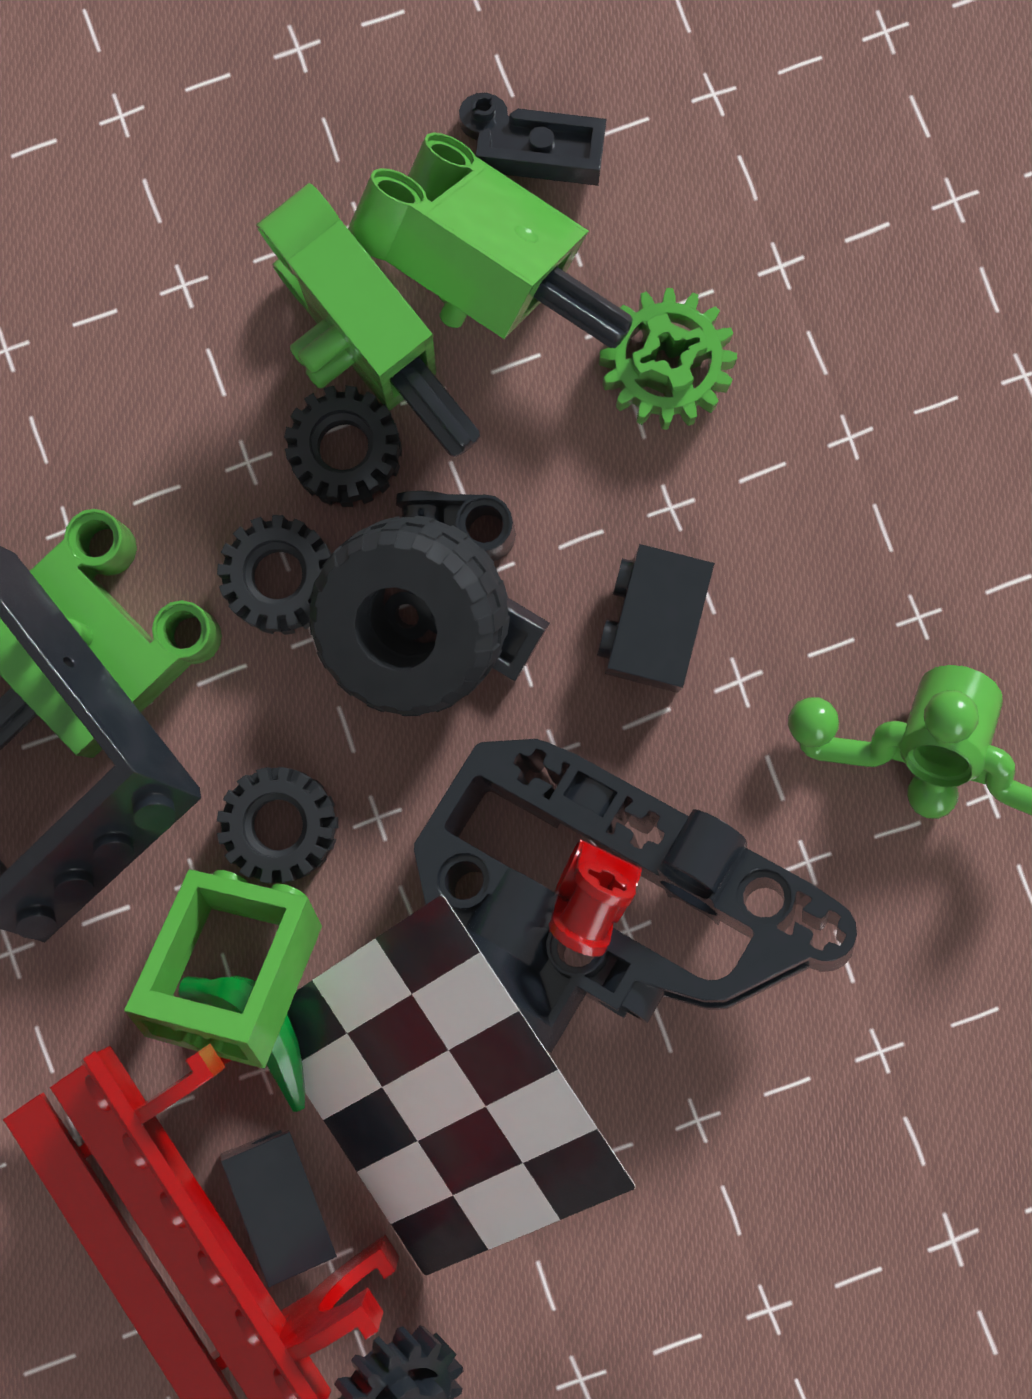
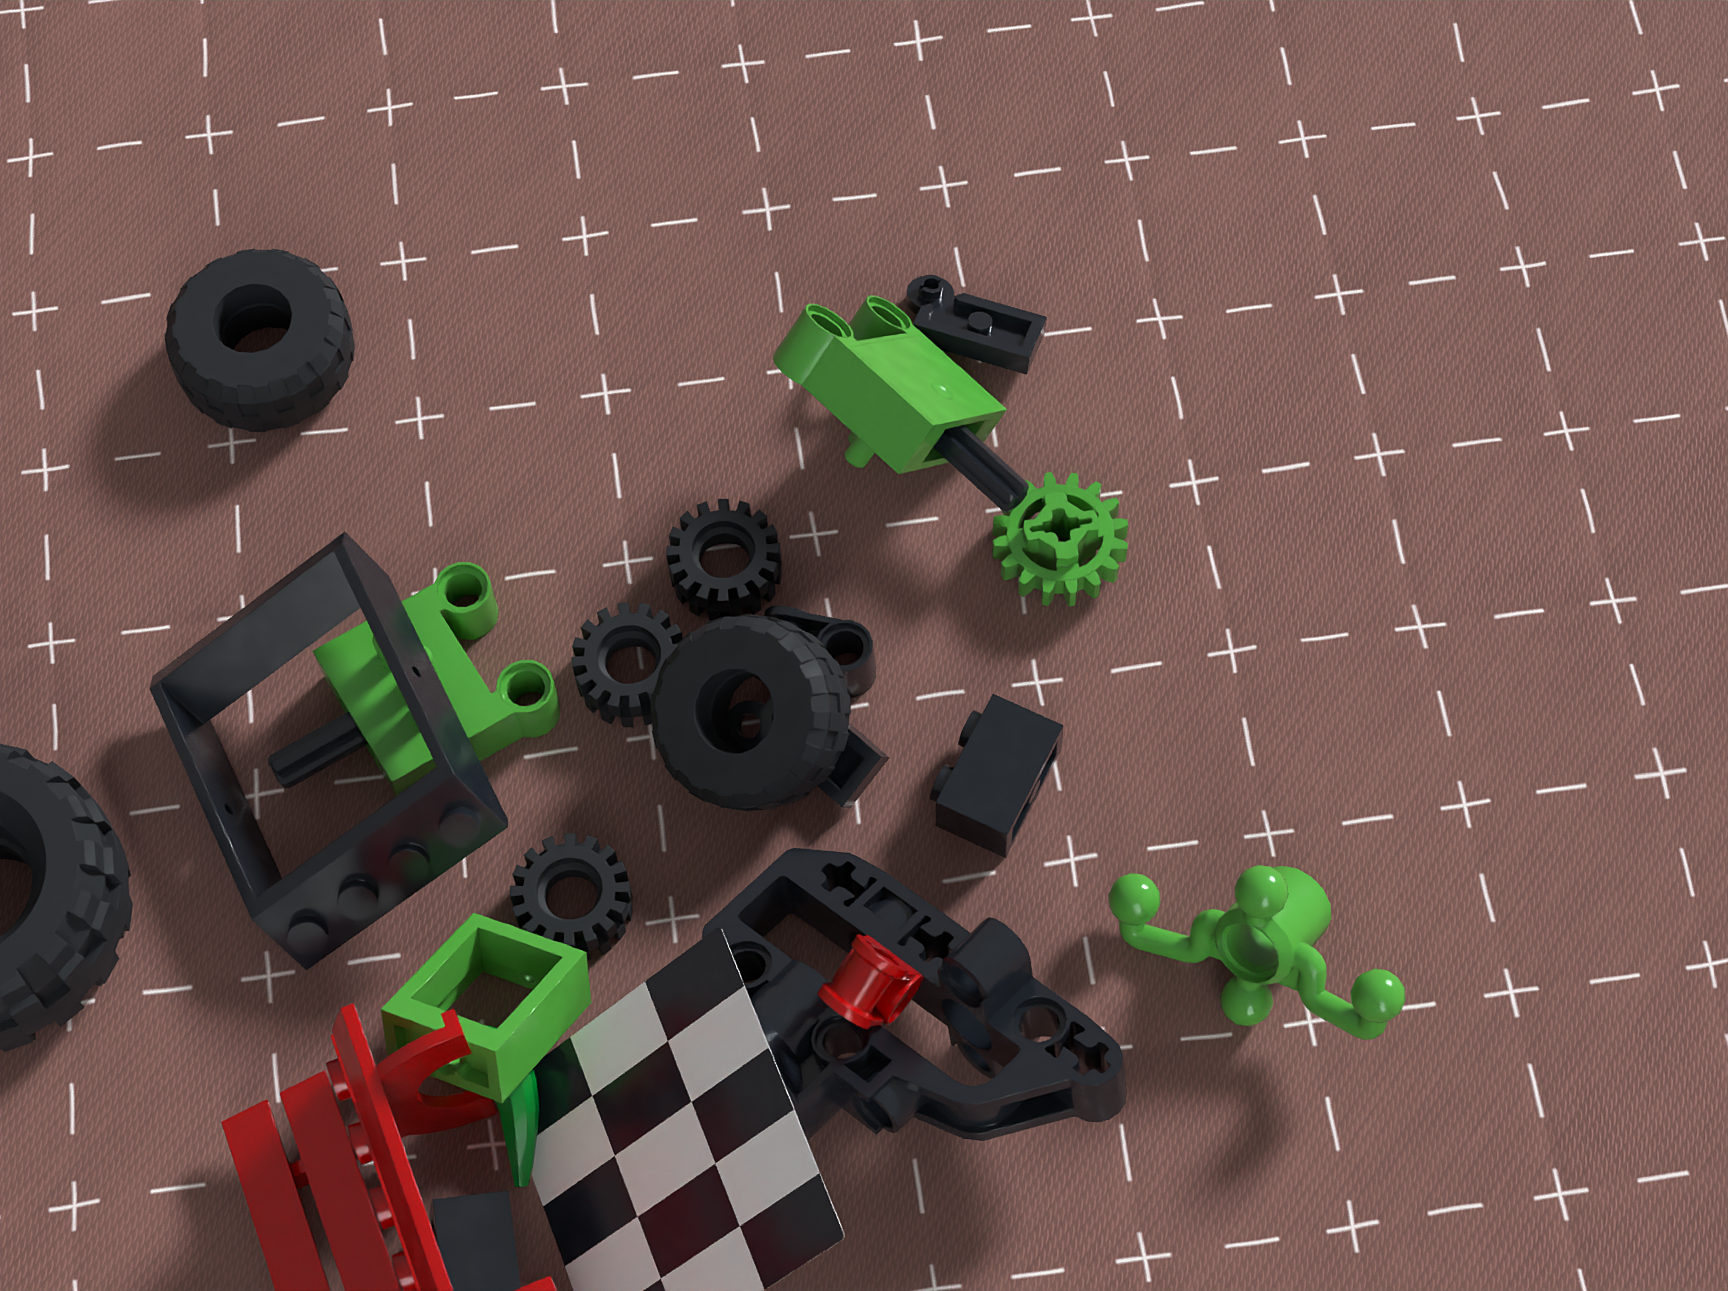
camera: 10 degrees right, 20 degrees down
bright green piece [256,183,480,457] -> none

